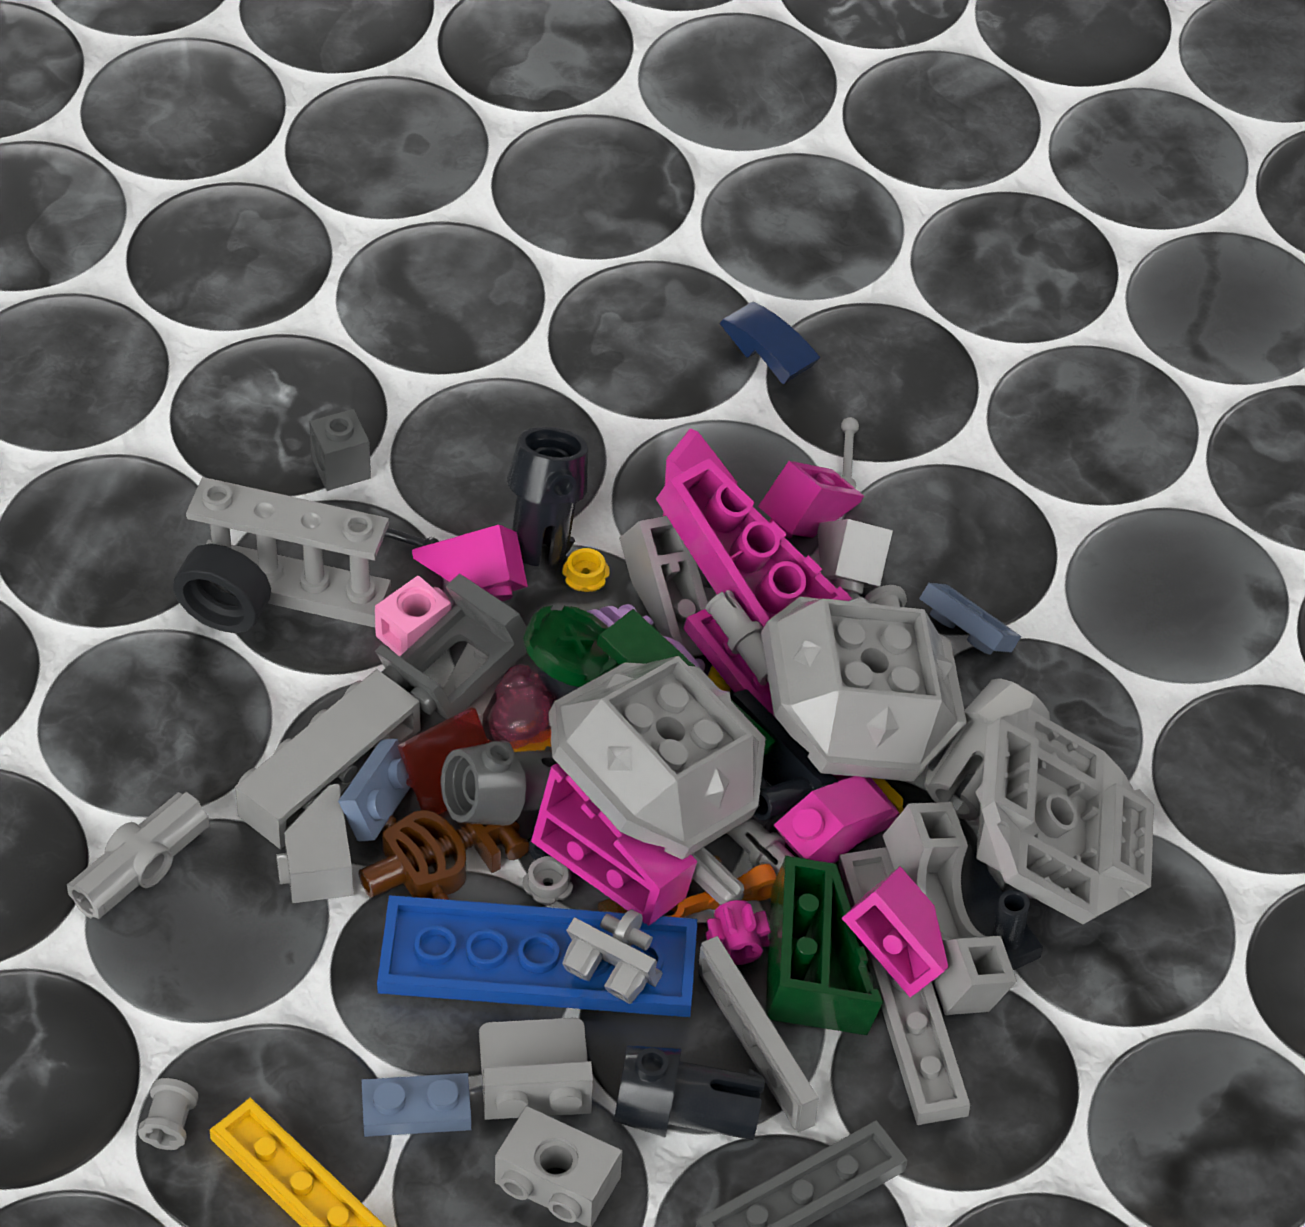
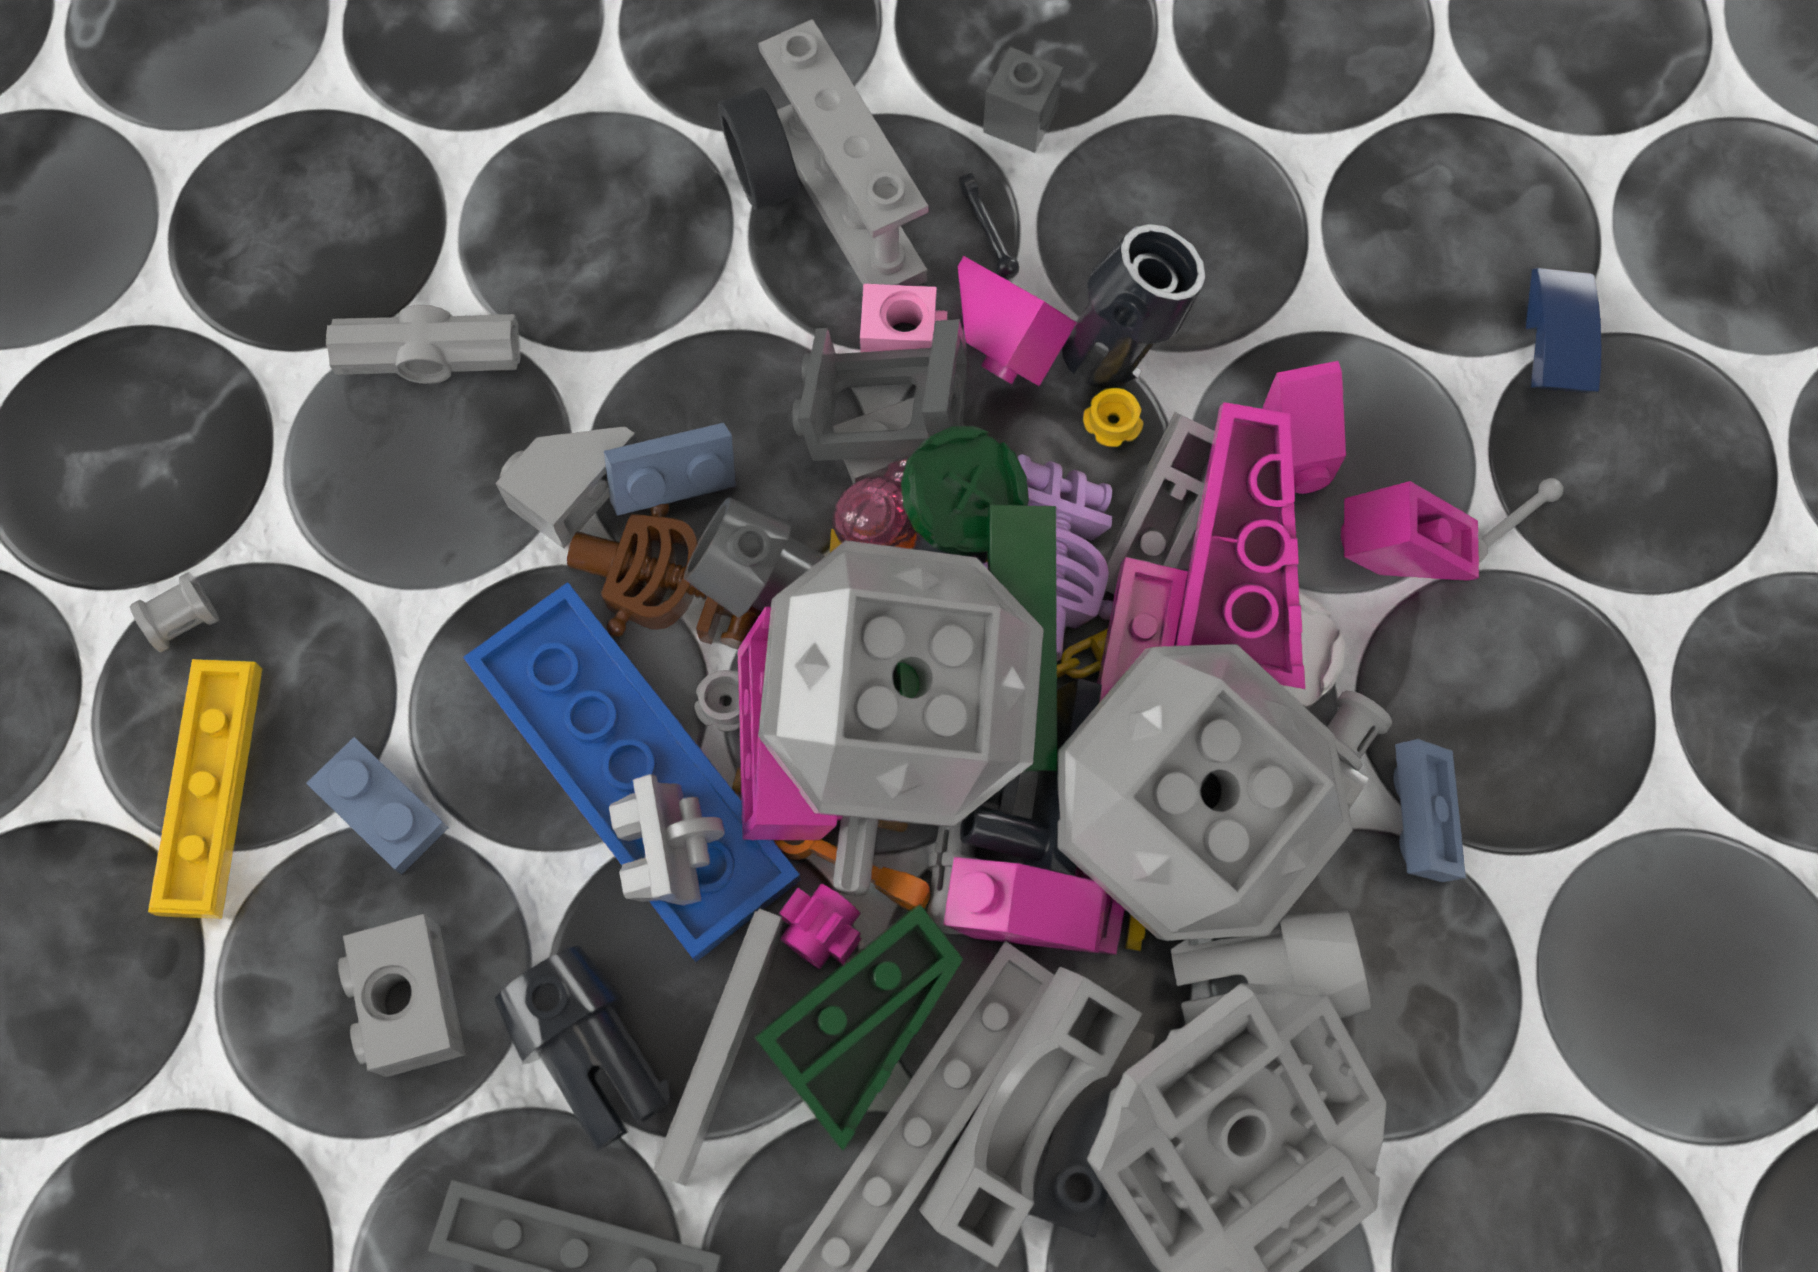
camera: 50 degrees right, 20 degrees up
light grey brick [235,669,420,850] -> none
clear red piece [397,707,493,815] -> none
light grey bracket [479,1018,593,1120] -> none
light grey pin [706,590,769,686] -> none
light grey slope [818,519,893,594] -> none
dark pink slope [842,866,948,998] -> none

